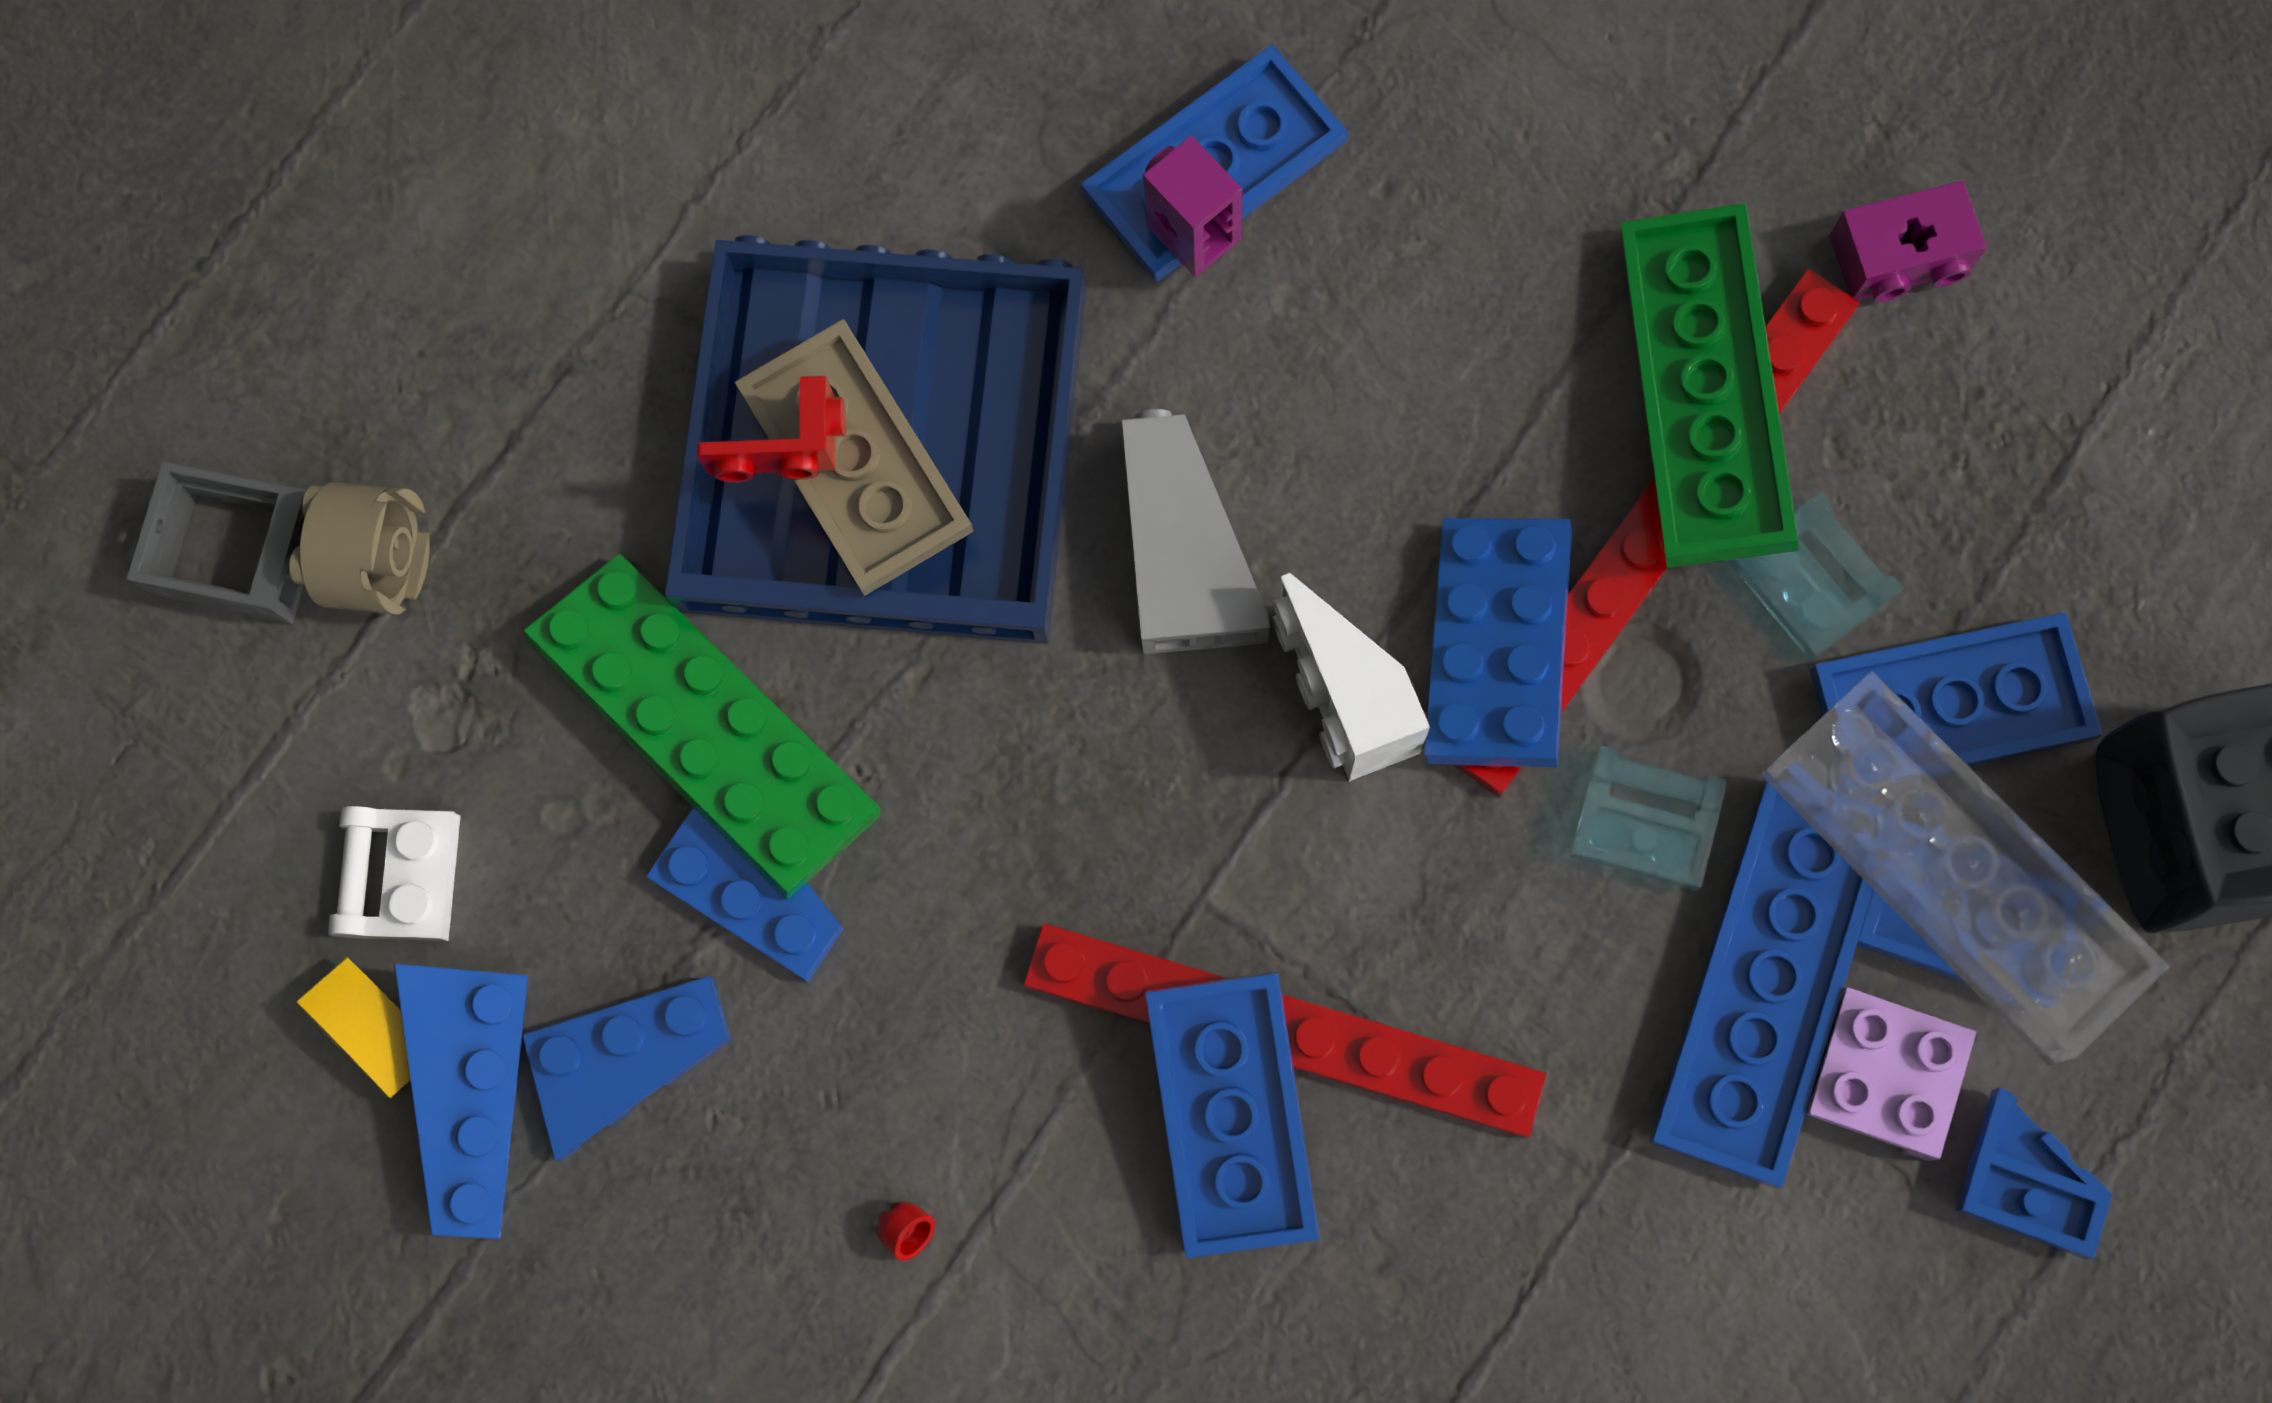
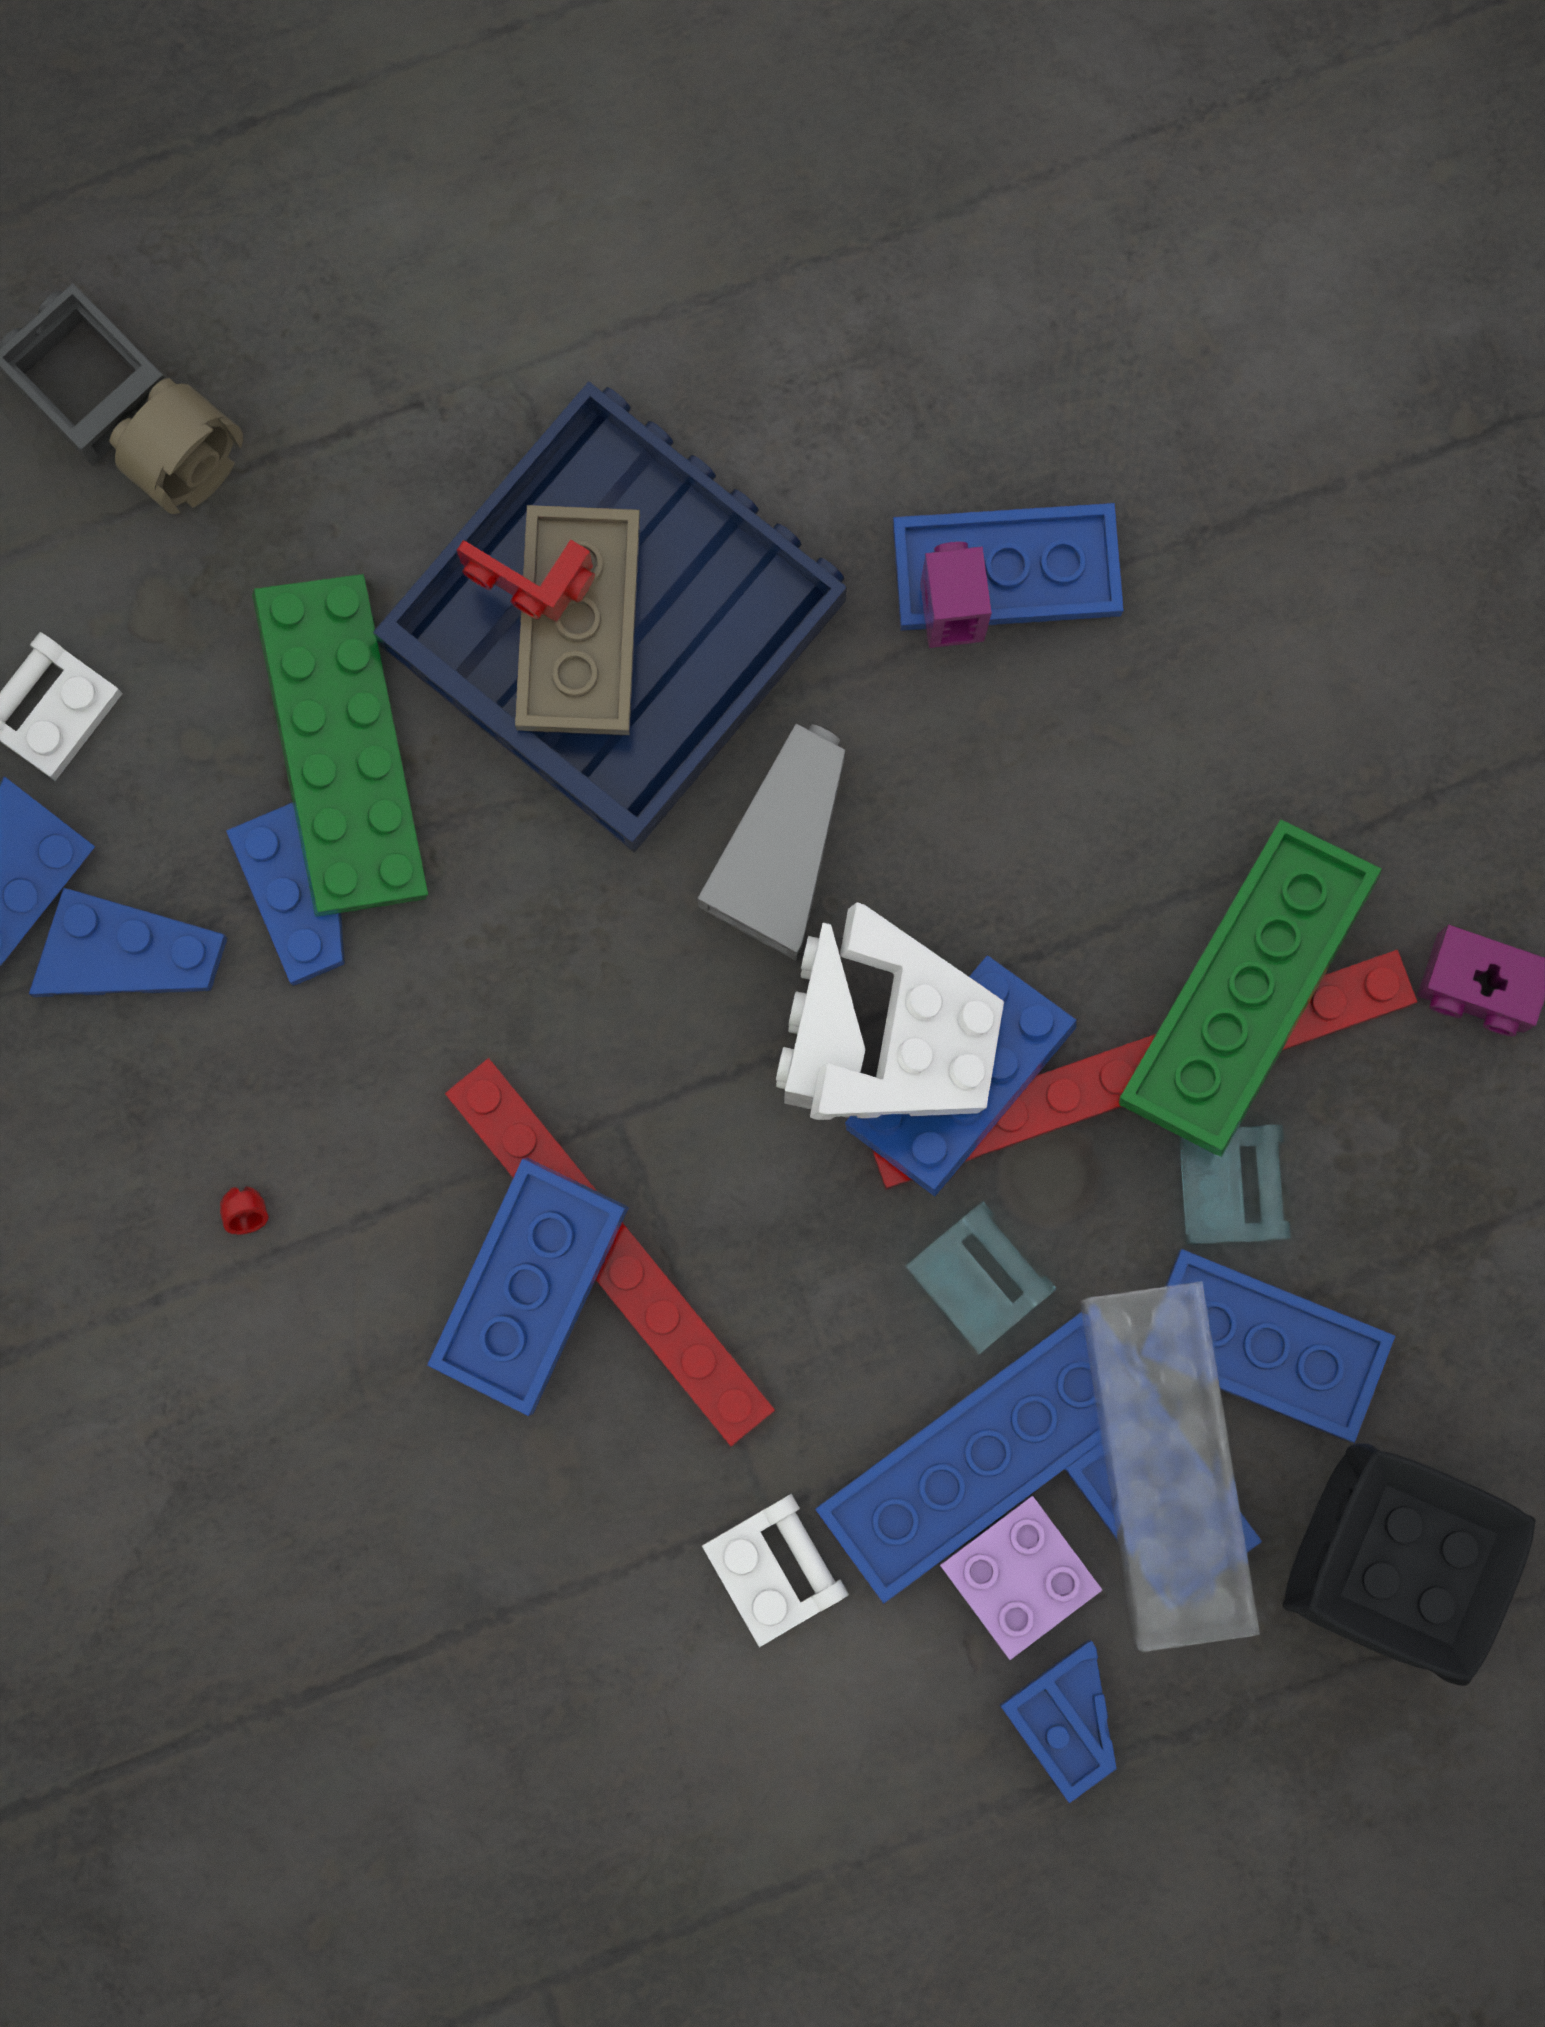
camera: 25 degrees right, 5 degrees up
none -> white plate [702,1494,849,1647]
none -> white wing [810,902,1004,1120]

